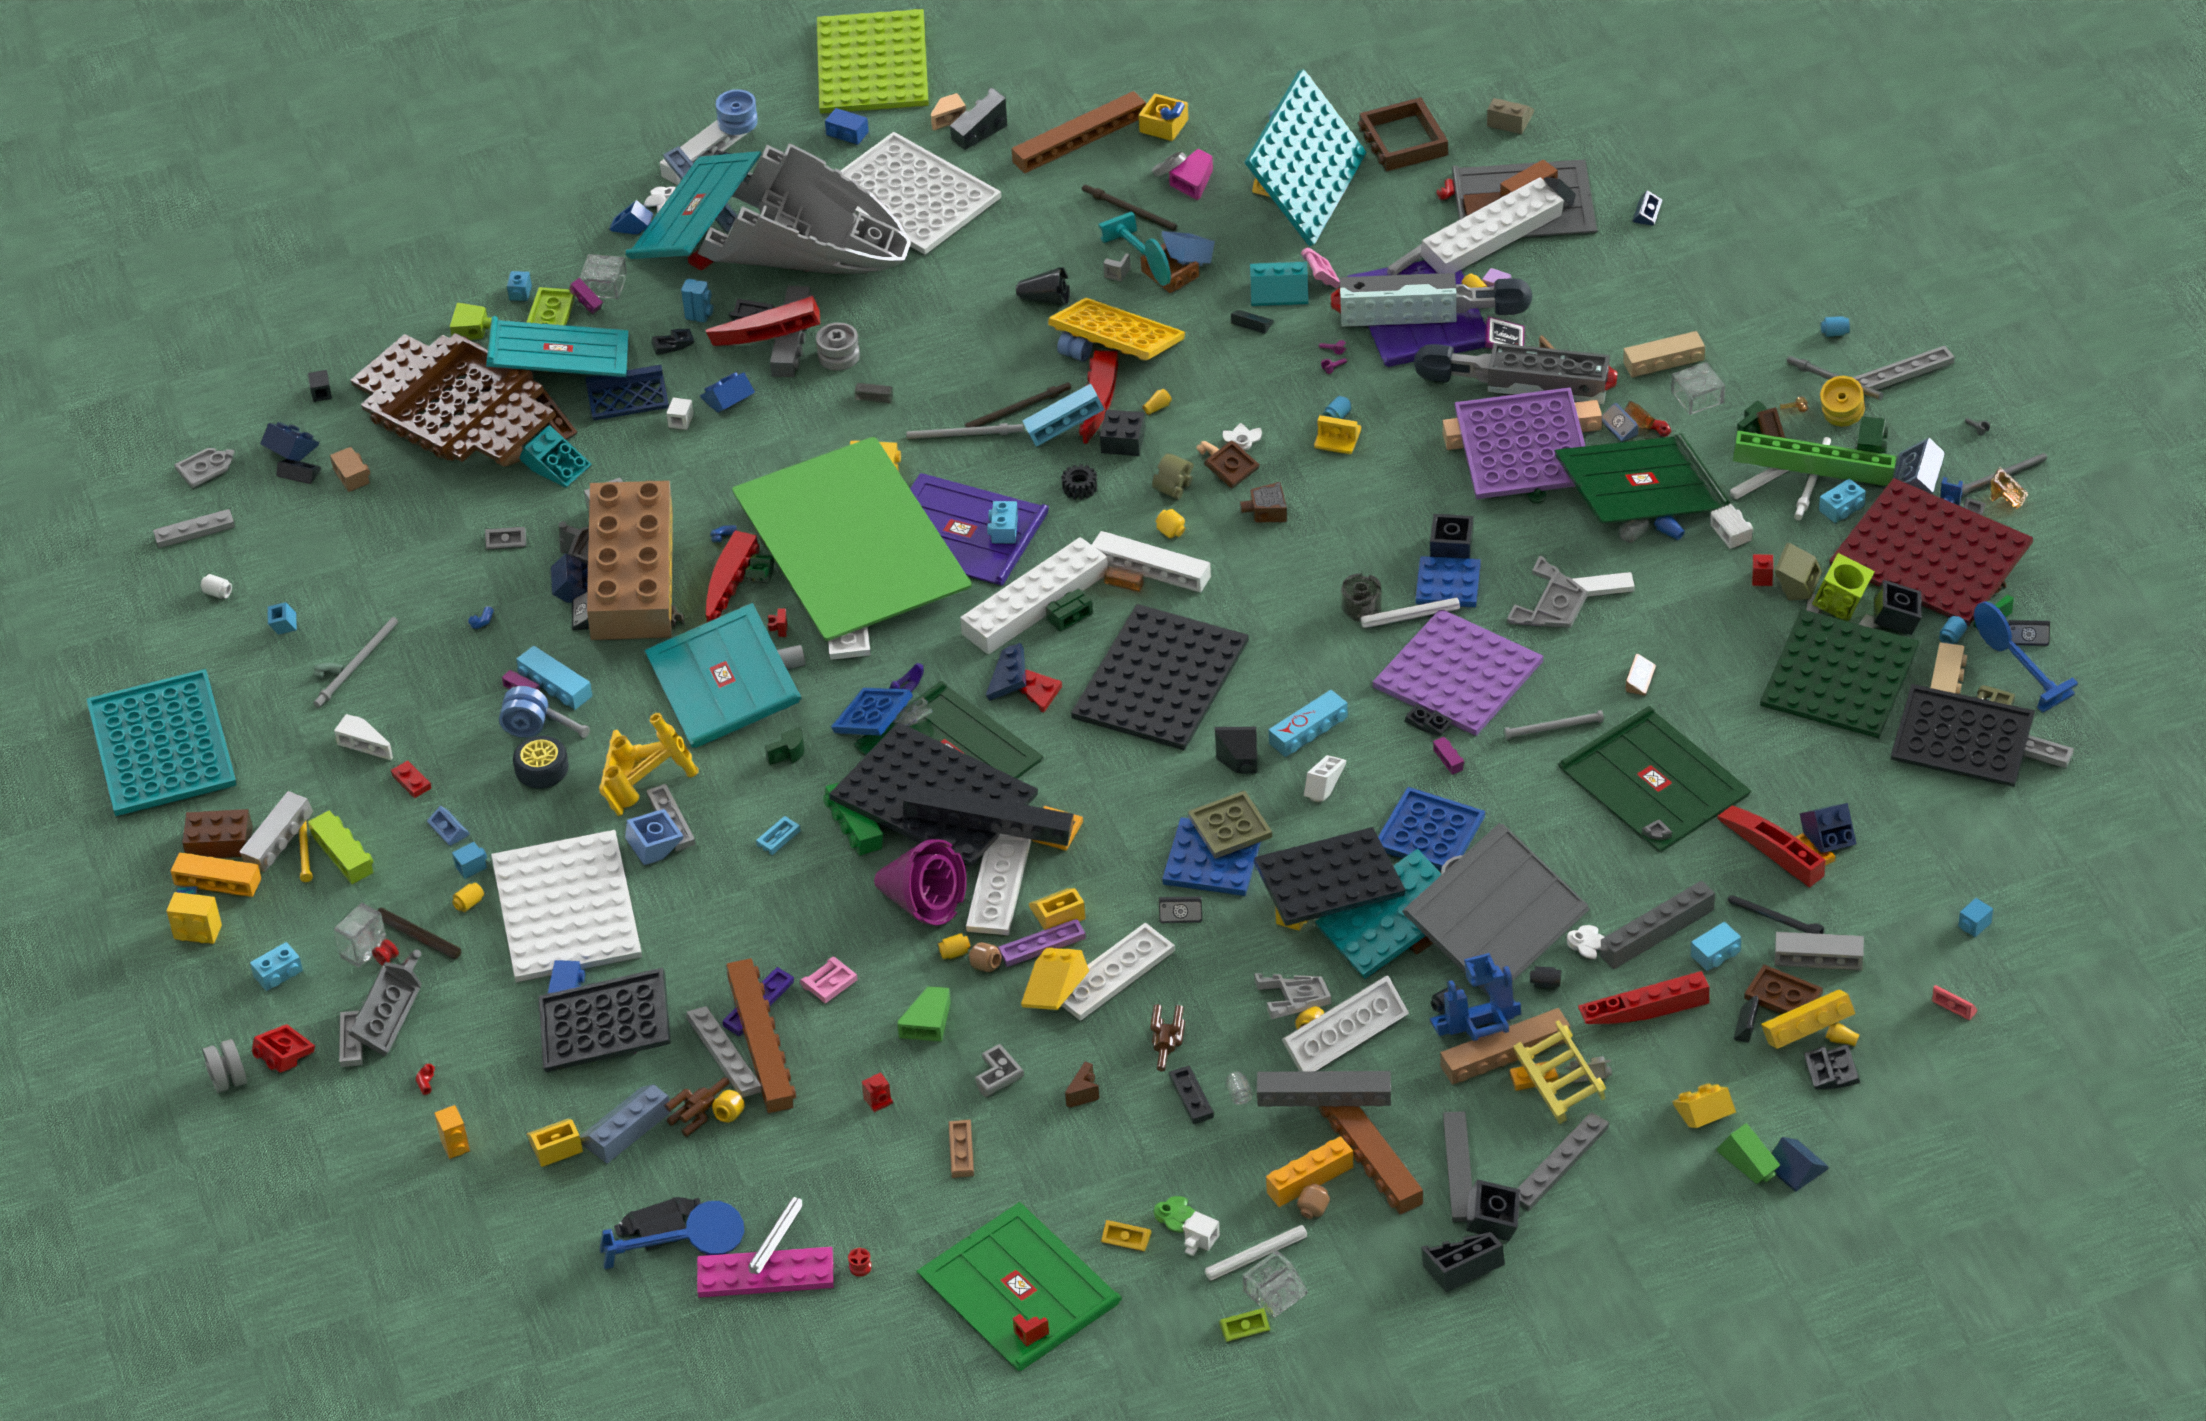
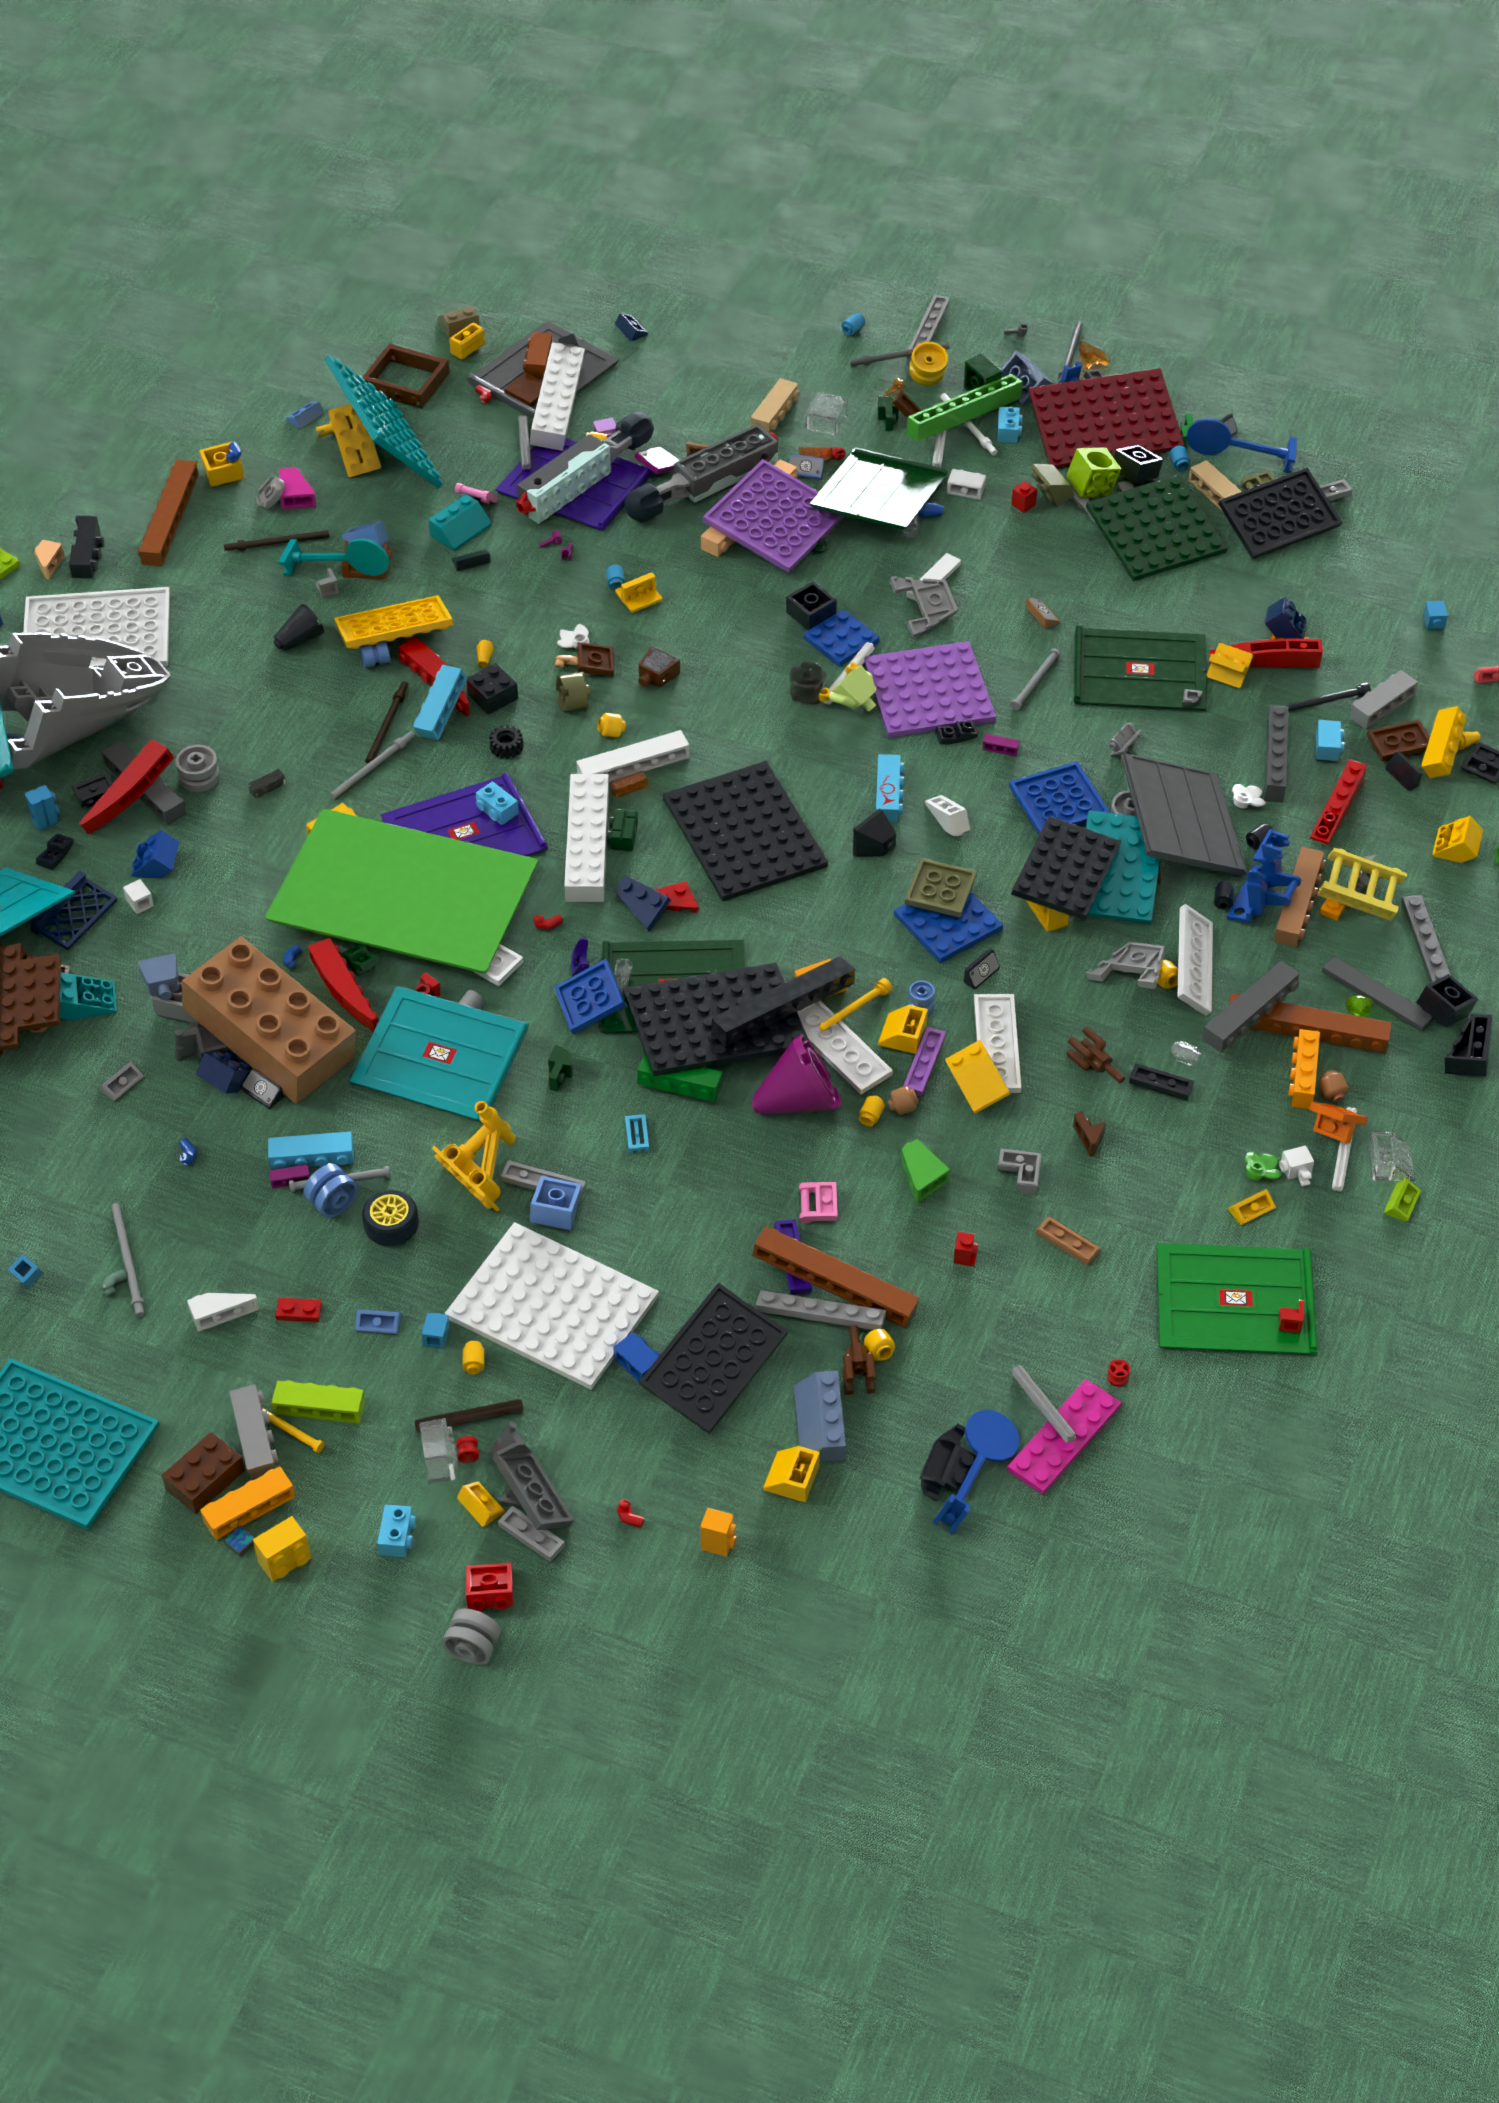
camera: 50 degrees left, 5 degrees up
none -> sand blue torso [138,953,179,1000]
none -> yellow brick [449,322,485,360]
none -> yellow slope [457,1481,505,1527]
none -> red arm [533,914,563,930]
none -> yellowish green torso [819,662,876,712]
none -> yellow piece [819,978,892,1031]
none -> medium blue wheel [908,980,935,1017]
none -> light grey hinge [1109,722,1142,756]
none -> yellow bracket [1206,643,1253,689]
none -> orange bracket [1309,1102,1368,1143]
none -> clear neon green brick [1345,996,1374,1017]

